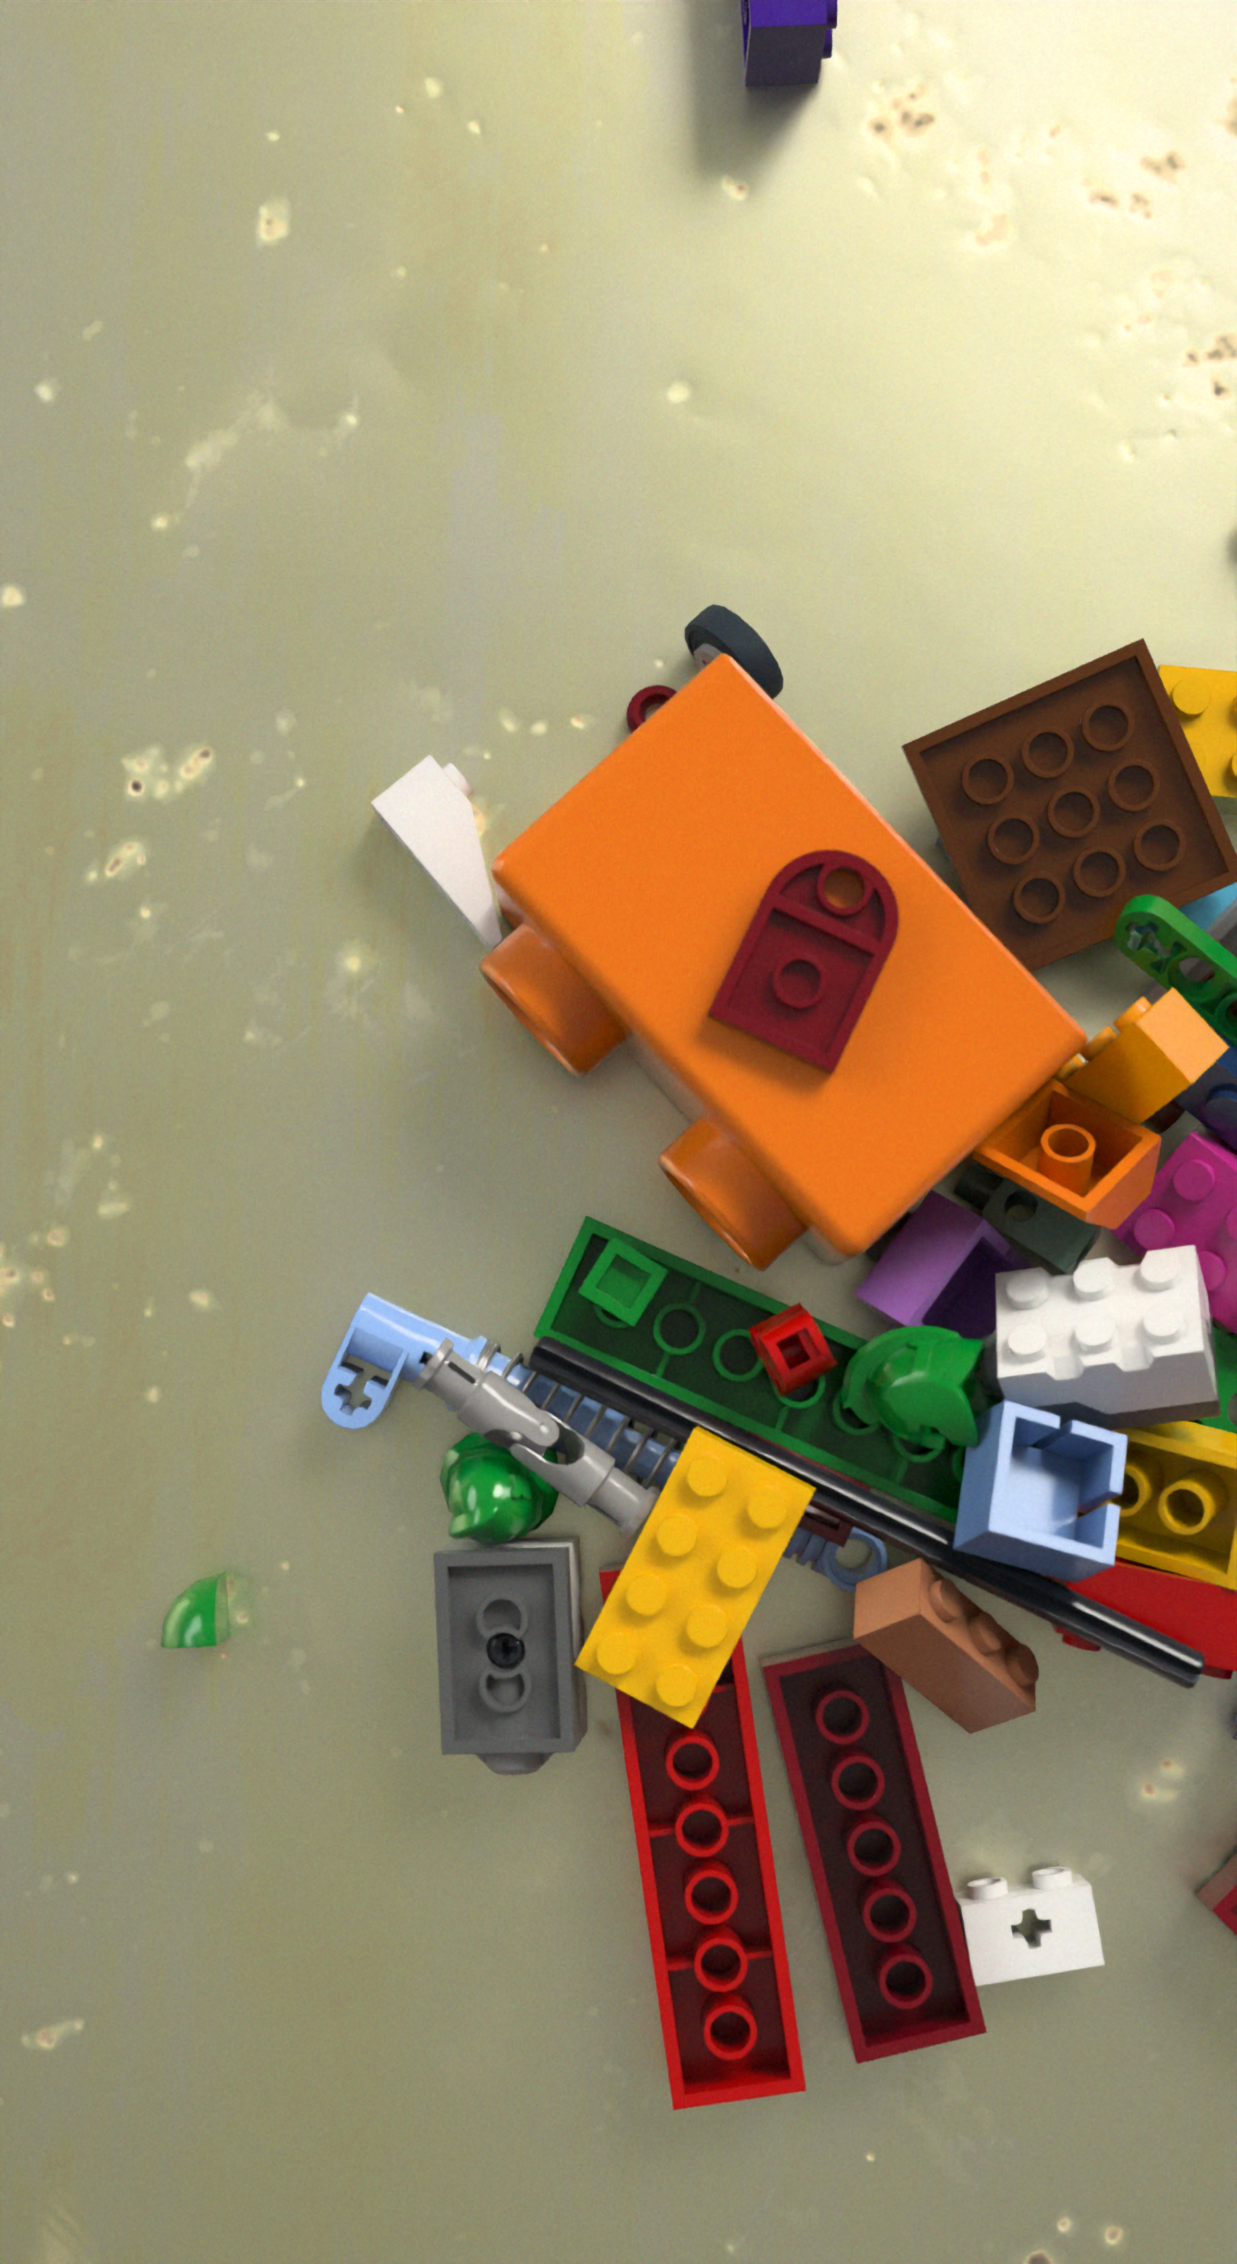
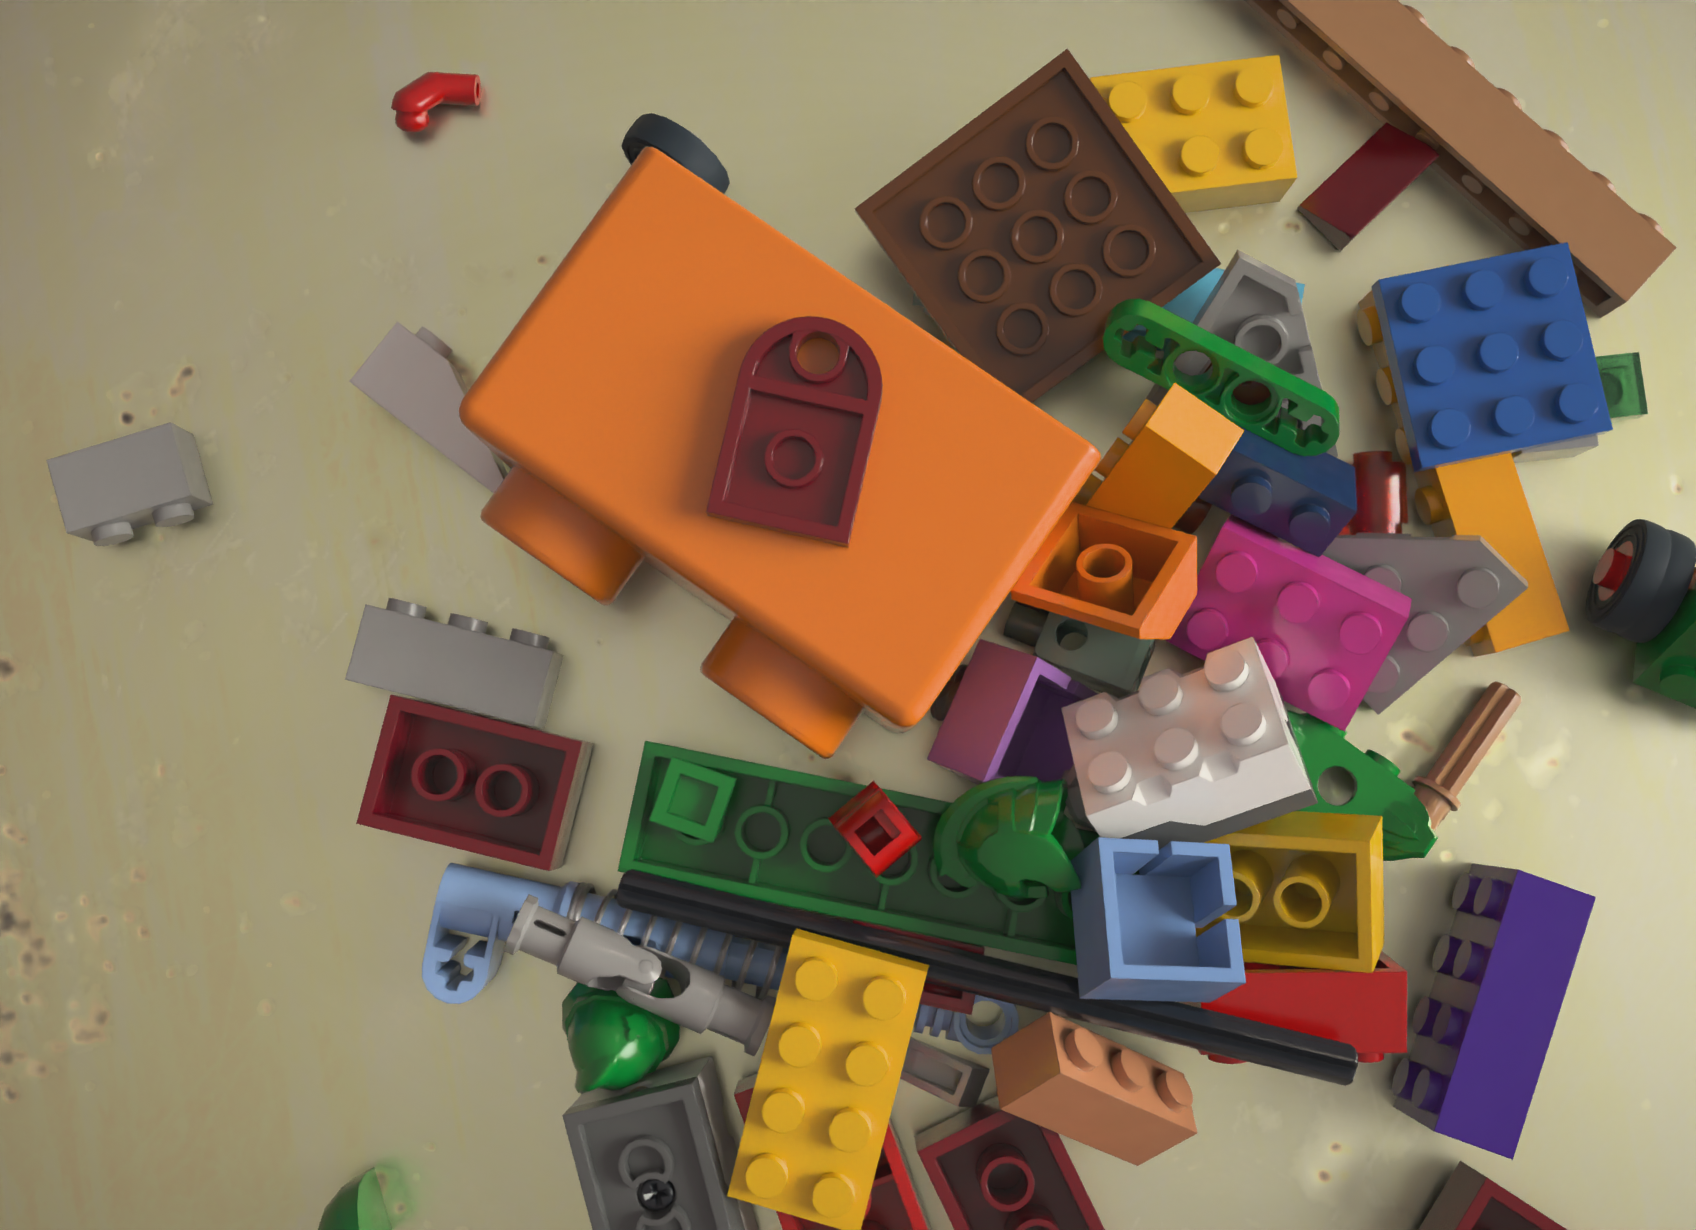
camera: 10 degrees left, 0 degrees up
none -> light grey brick [46,422,213,546]
none -> light grey brick [345,598,564,728]
none -> dark red brick [356,695,593,871]
none -> red arm [391,72,481,132]
none -> white piece [900,1038,990,1107]

